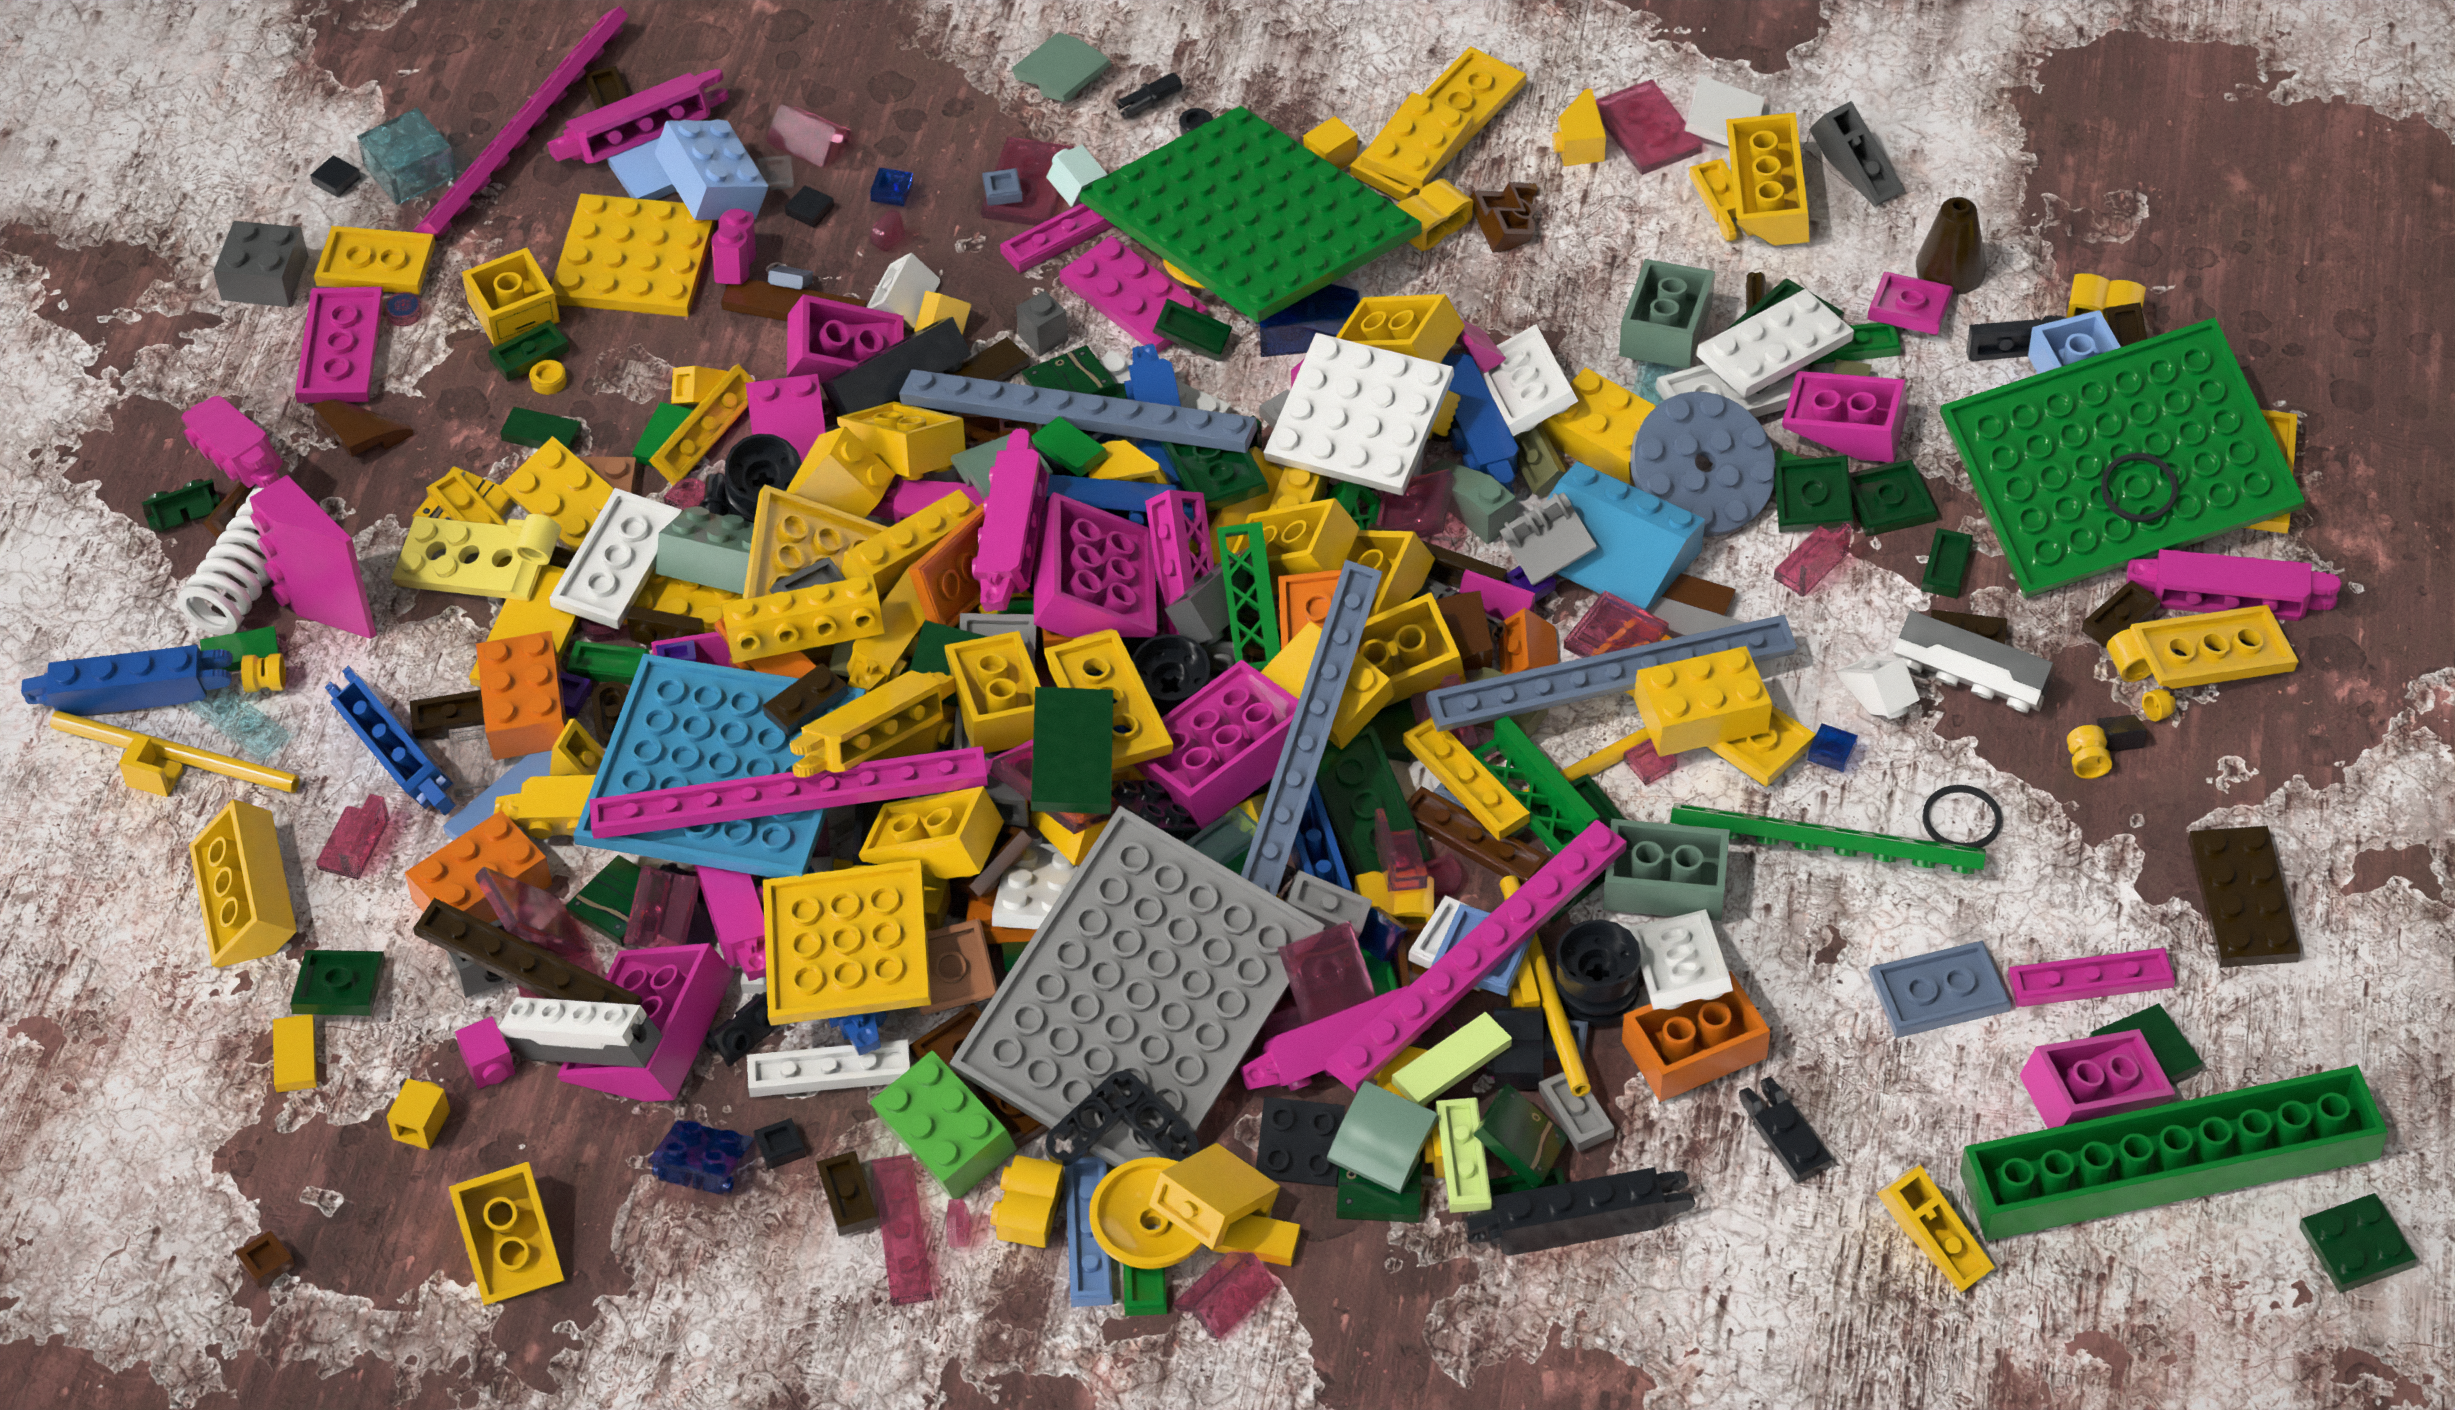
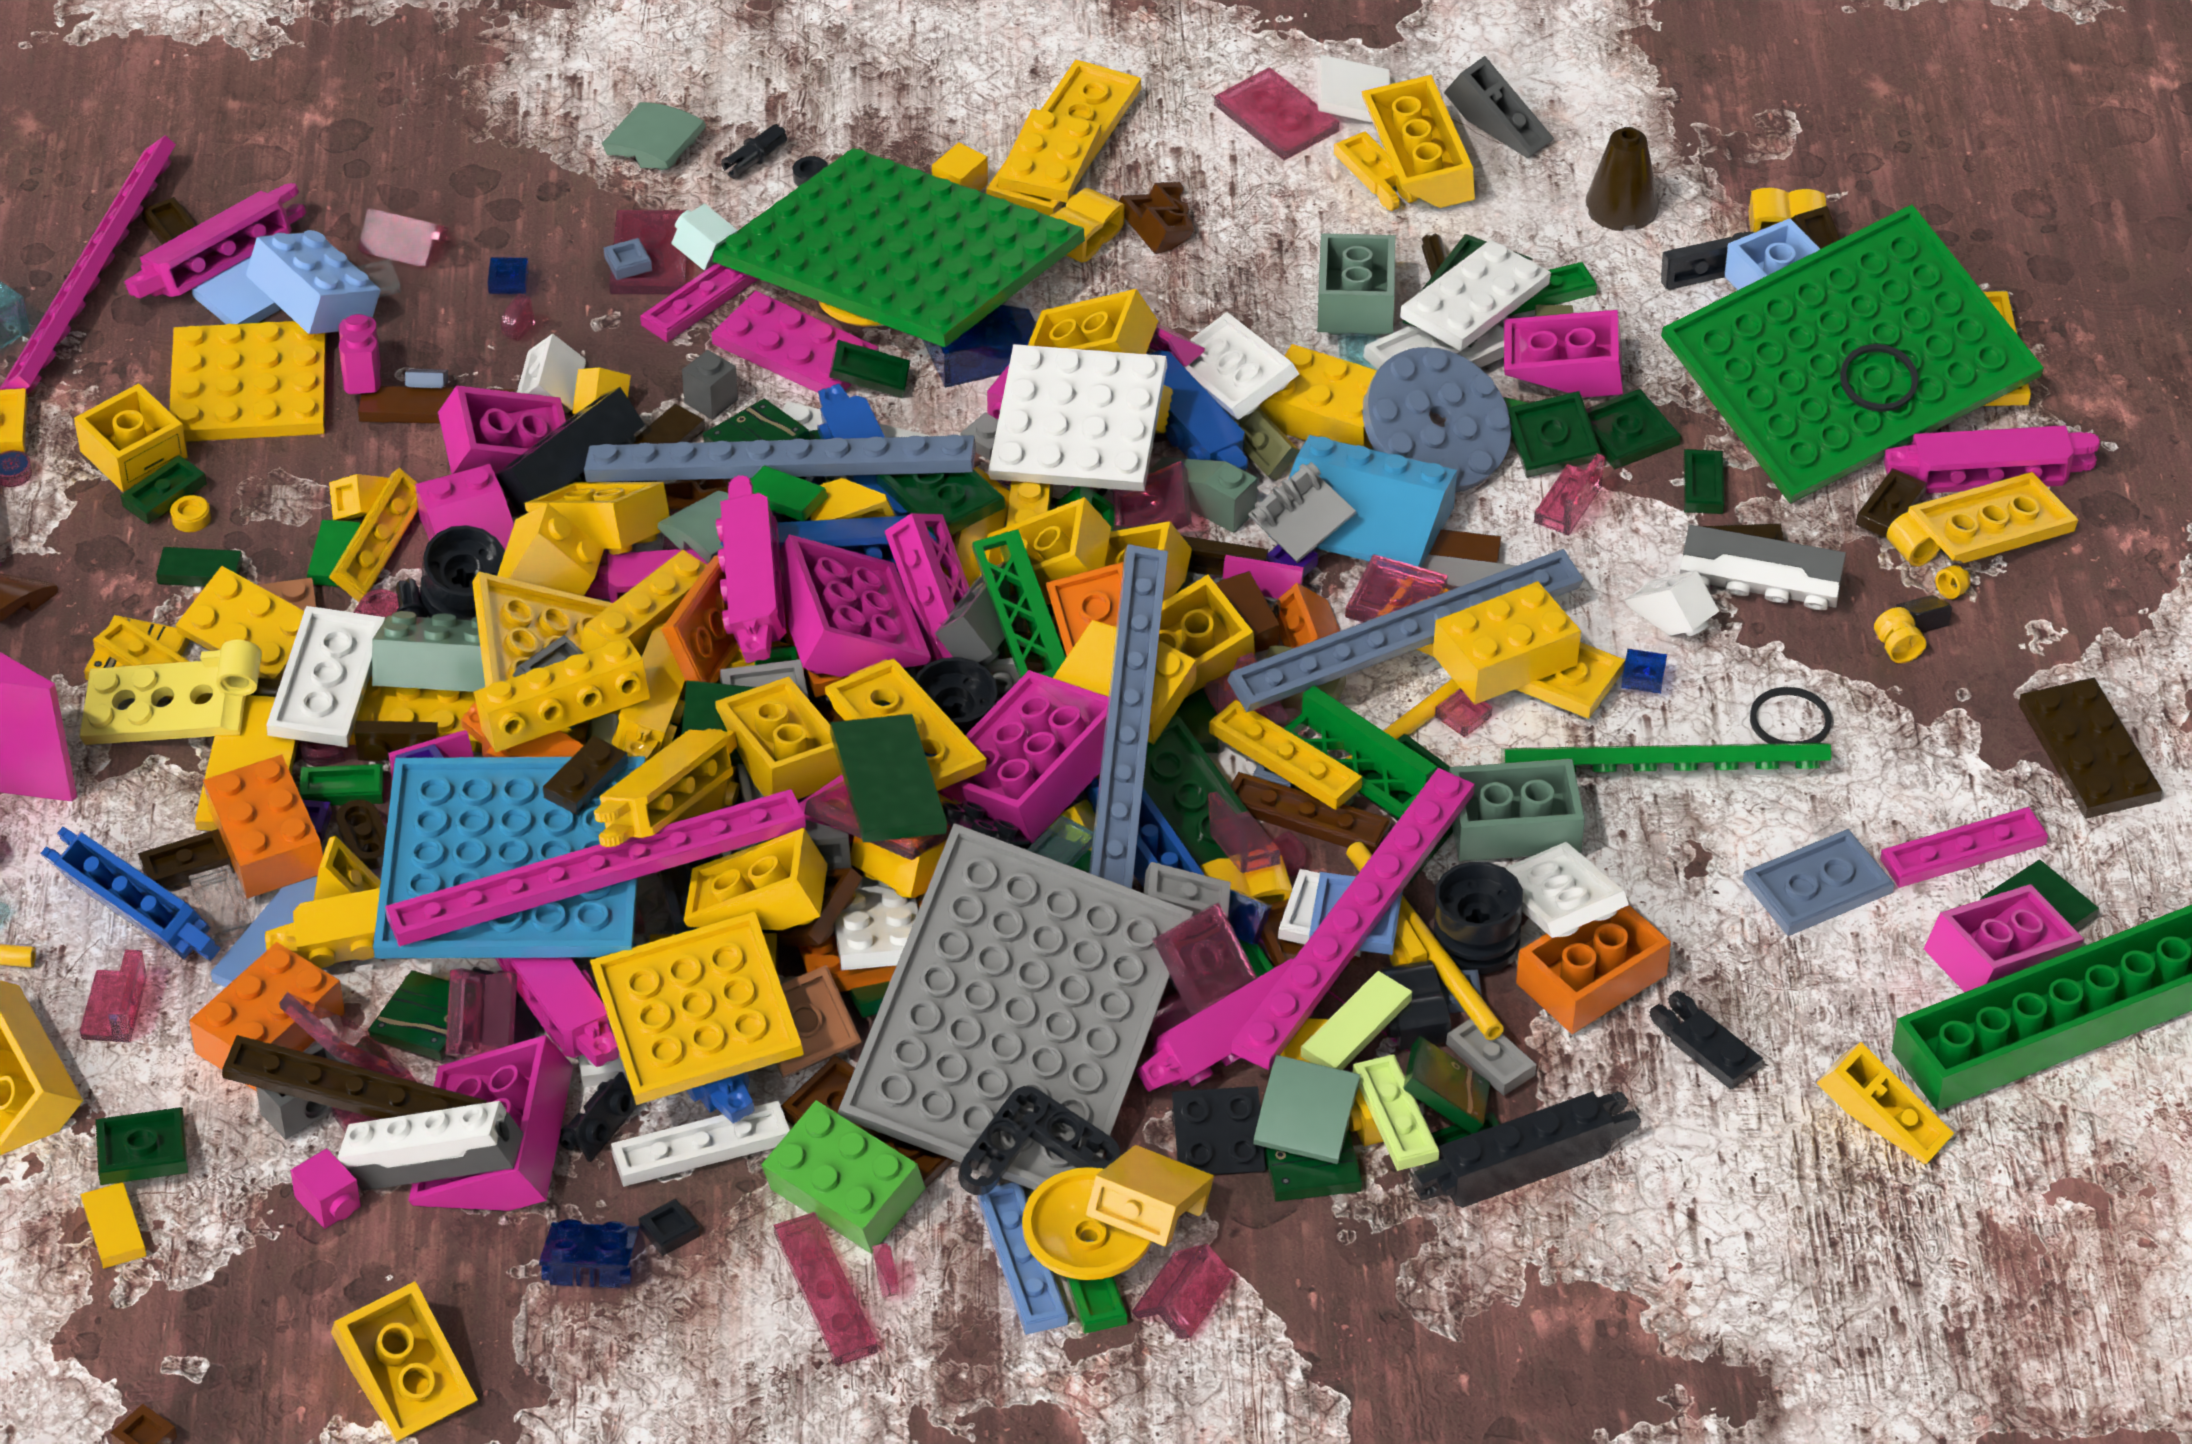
camera: 15 degrees left, 5 degrees down
yellow brick [386,1078,450,1150] -> none
black tile [785,185,834,228] -> none
dark brown plate [816,1150,879,1237] -> none
yellow brick [990,1155,1065,1248] -> none
yellow tile [1210,1214,1301,1267] -> none
yellow slope [1552,88,1606,167] -> none
dark pink tile [1867,272,1954,335] -> none

